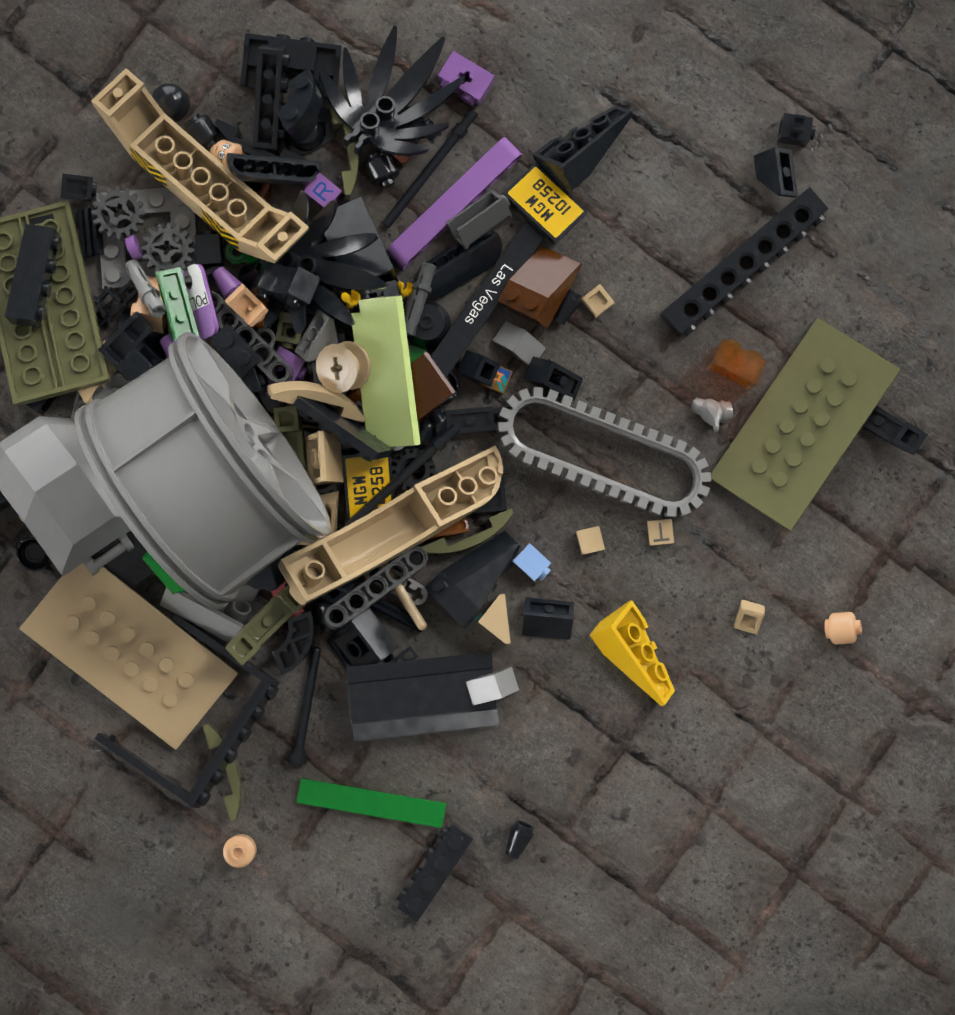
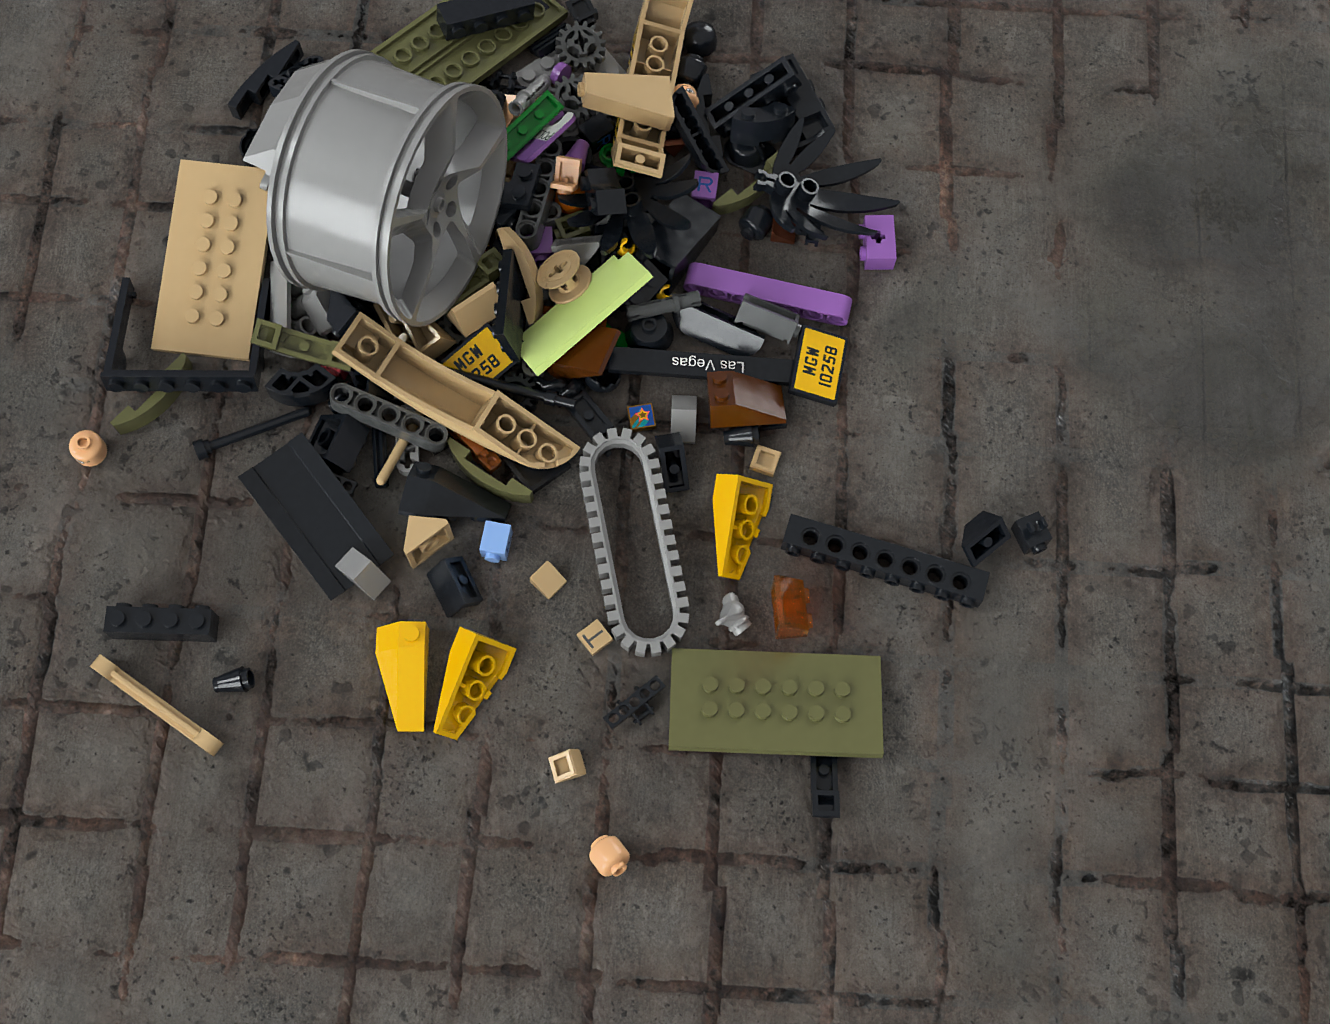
camera: 55 degrees right, 15 degrees down
green tile [297,778,446,828] -> none
black bar [382,109,478,228] -> none
black brick [457,350,501,387] -> none
black wedge [532,105,633,191] -> none
none -> tan piece [90,654,224,757]
none -> yellow wedge [375,621,429,732]
none -> tan slope [577,72,675,131]
none -> black piece [603,675,666,730]
none -> yellow wedge [713,474,773,580]

